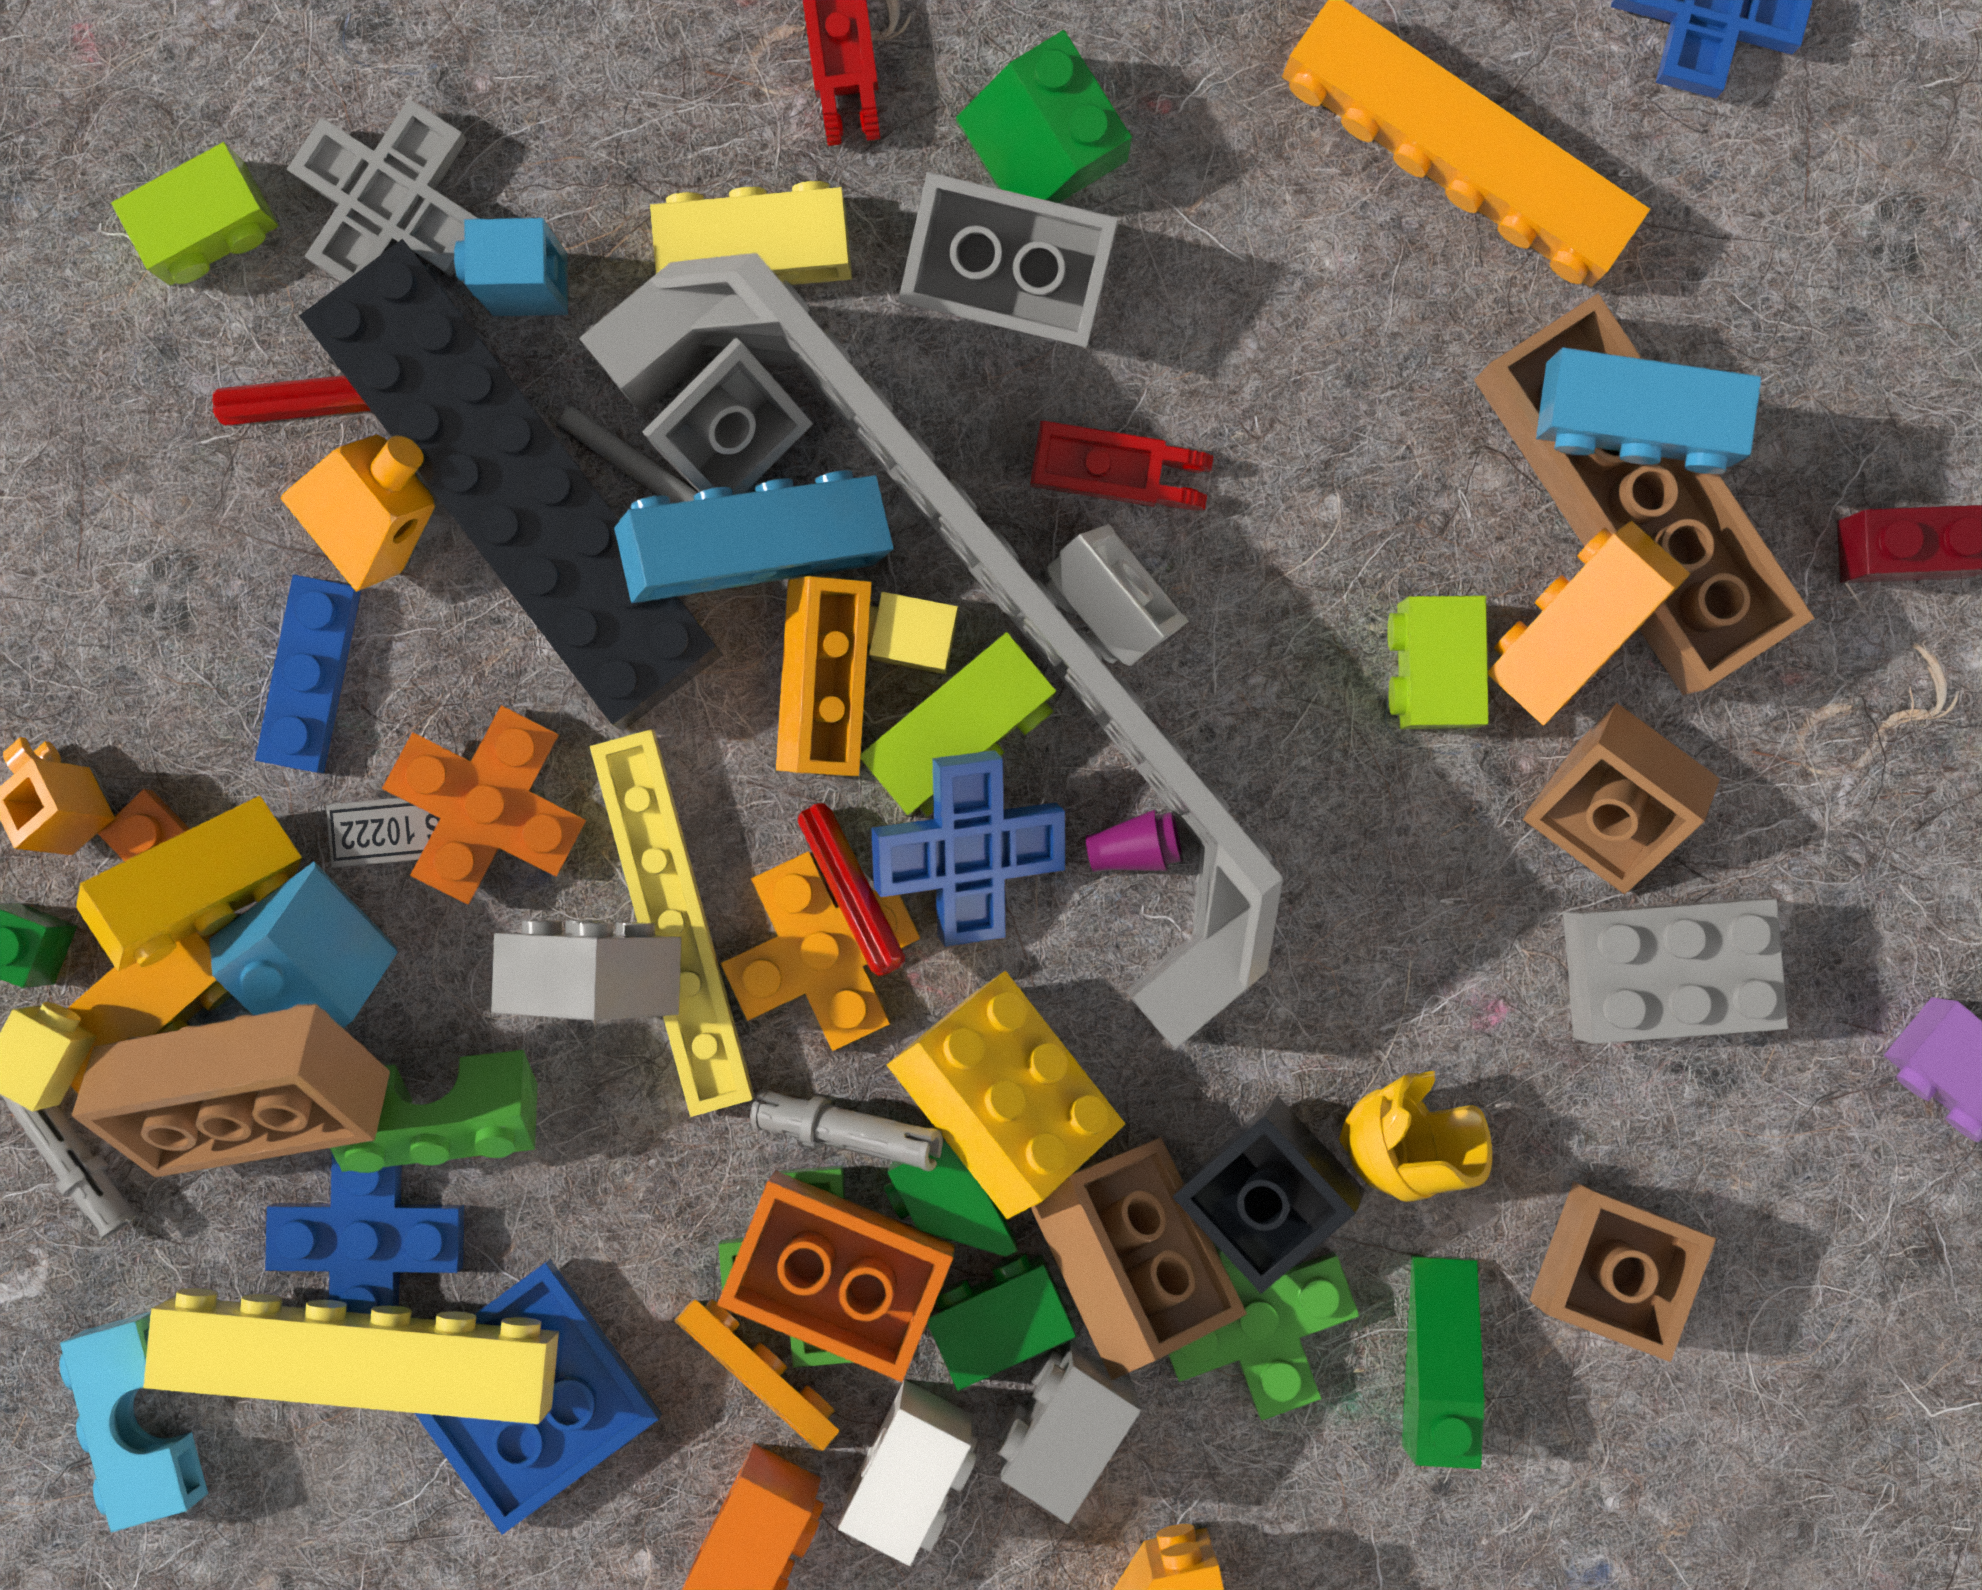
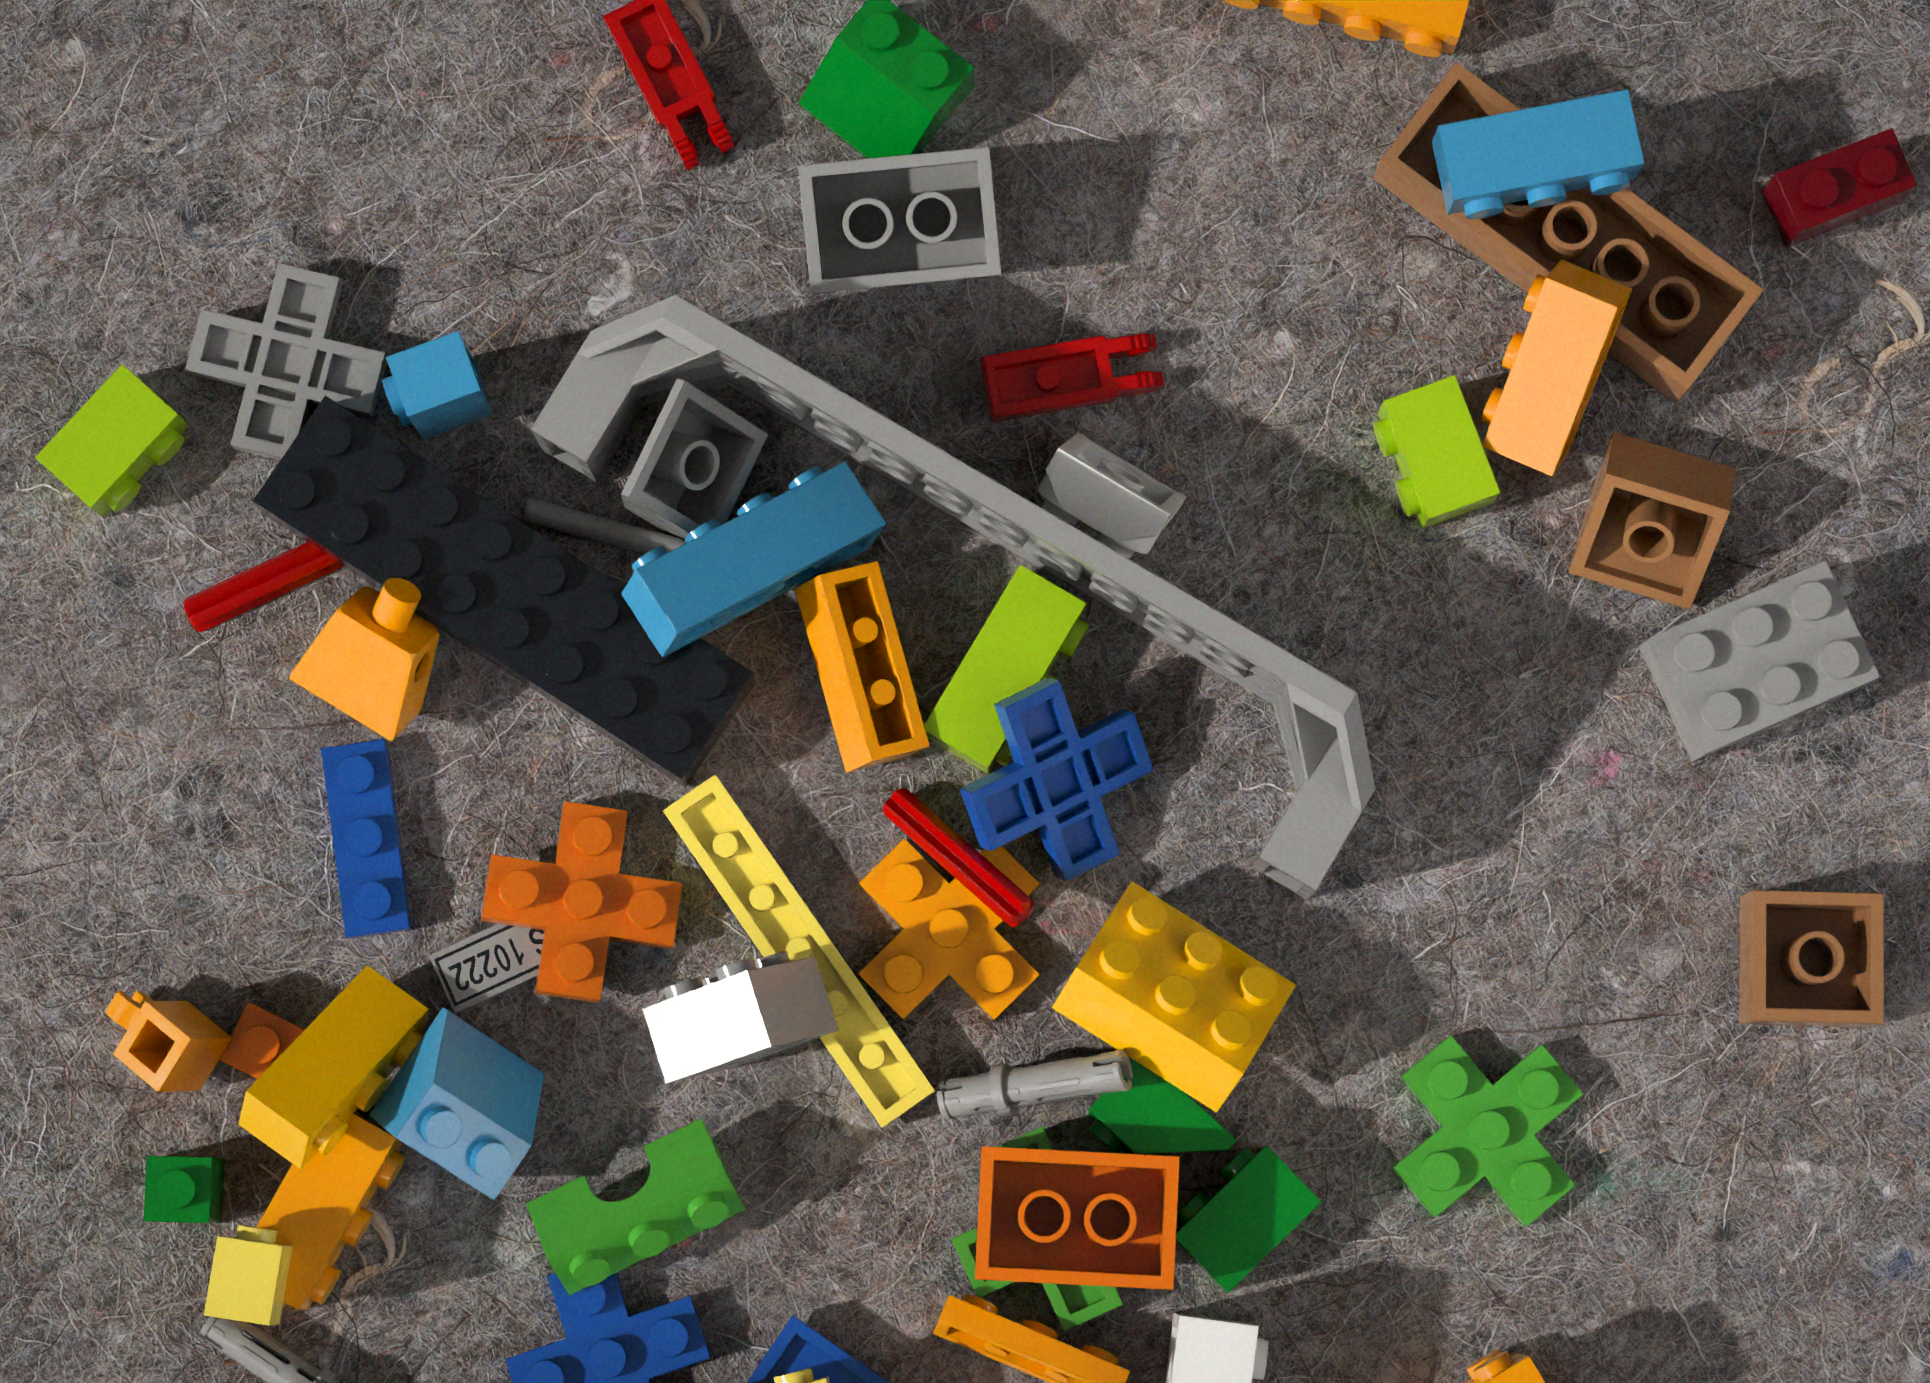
camera: 20 degrees left, 5 degrees down
medium nougat brick [71,1004,390,1177] -> none
light yellow brick [650,181,852,285] -> none
light yellow brick [867,592,959,675] -> none
light grey brick [997,1340,1141,1524] -> none
medium nougat slope [1031,1137,1247,1380] -> none
magenta cone [1086,809,1183,872] -> none
black slope [1172,1095,1366,1294] -> none
yellow helmet [1339,1071,1492,1202] -> none
green slope [1402,1255,1485,1469] -> none

